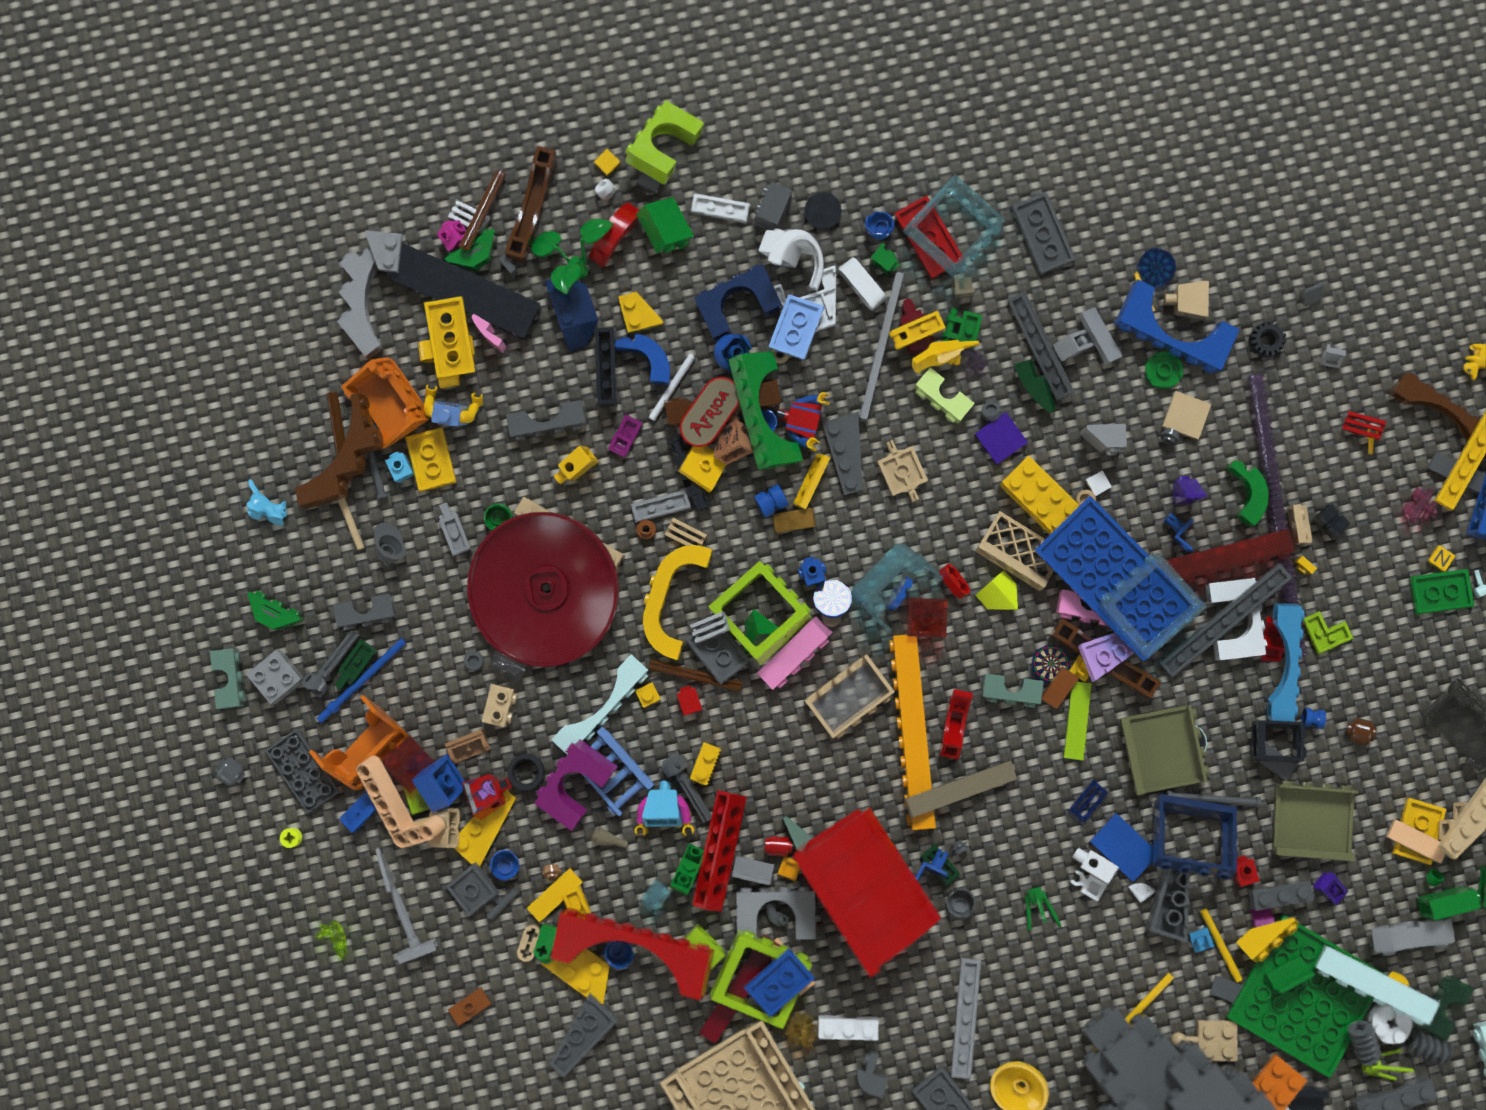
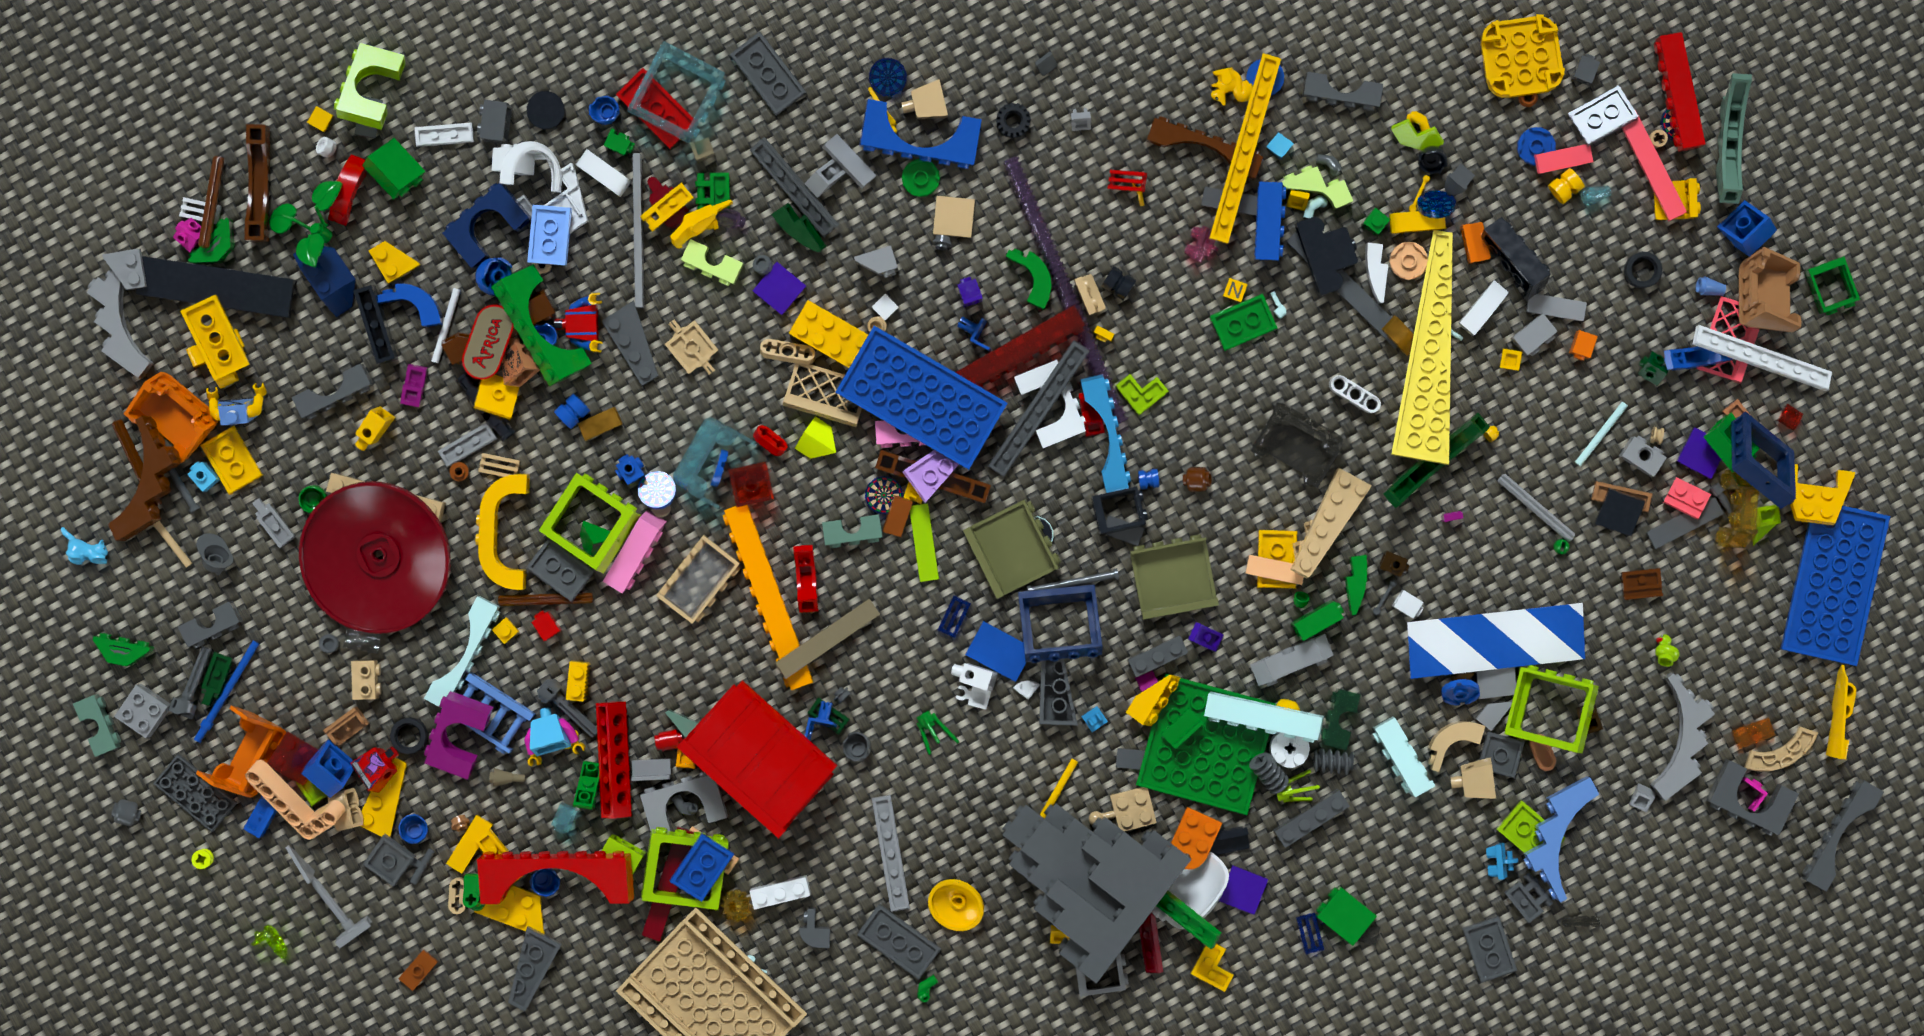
camera: 20 degrees left, 5 degrees up
bright pink slope [472,314,507,353] -> none
dark grey tile [499,255,518,277] -> none
light grey tile [690,612,730,643] -> none
yellow tile [793,454,830,509] -> none
clear light blue piece [1098,553,1206,659] -> none
yellow bar [1199,908,1243,982] -> none
red brick [1234,855,1260,886] -> none
none -> tan beam [760,339,815,365]

